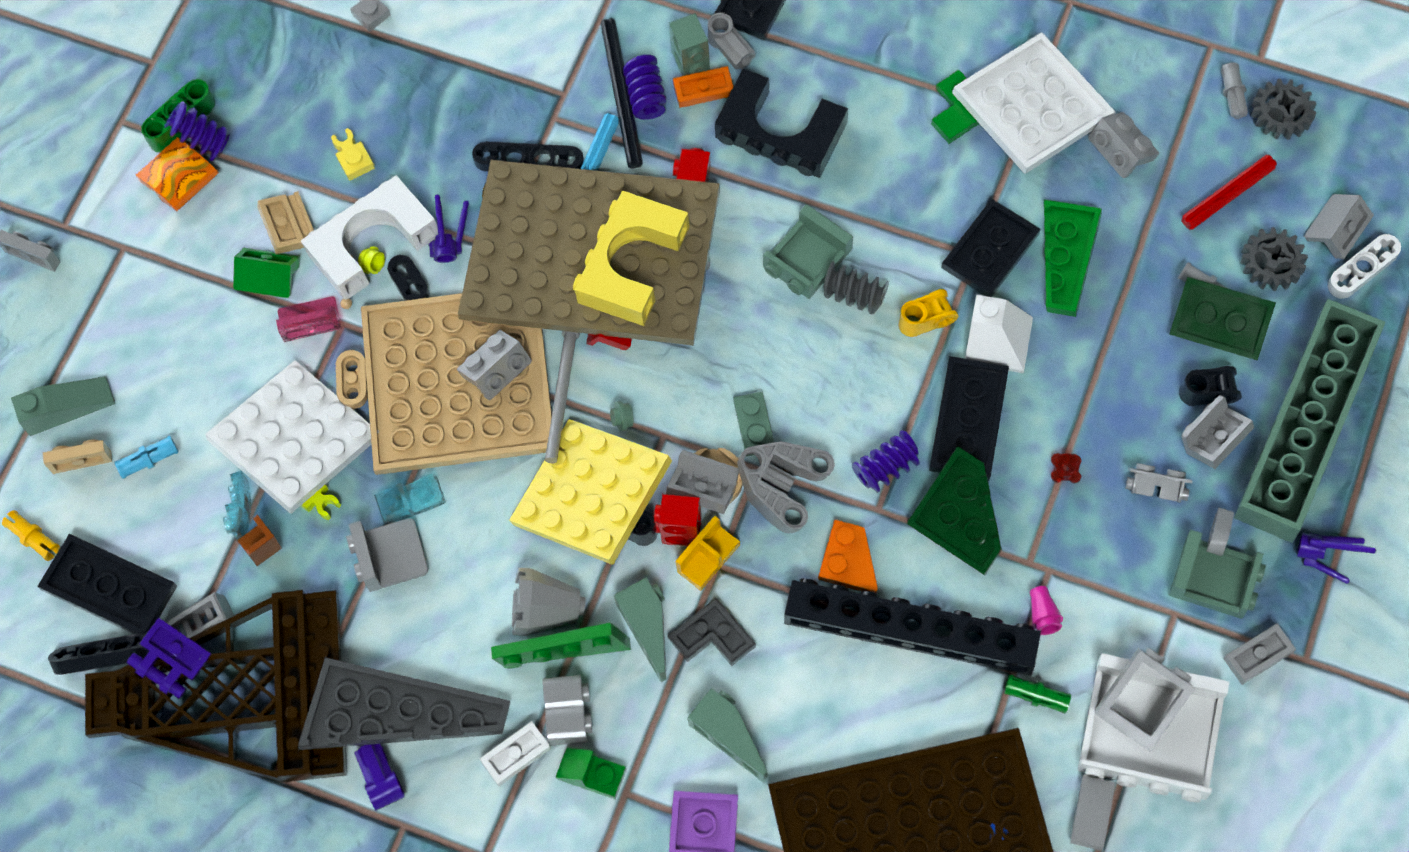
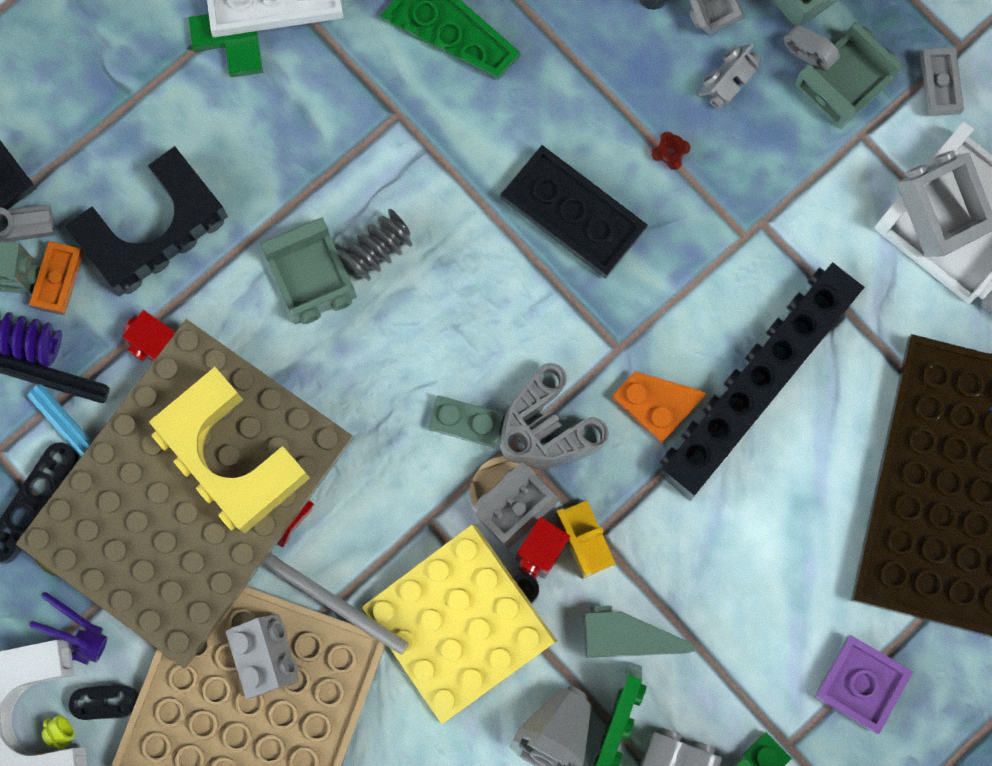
camera: 70 degrees left, 10 degrees up
sand green plate [610,401,634,431] -> none
dark grey tile [668,598,756,666] -> none
sand green slope [687,688,768,783] -> none
dark purple piece [852,430,920,493] -> none
yellow piece [898,289,958,337] -> none
dark green plate [906,447,1002,576] -> none
black plate [941,199,1041,297] -> none
white slope [965,295,1033,373] -> none
green pin [1004,674,1071,714] -> none
dark pink cone [1029,586,1063,635] -> none

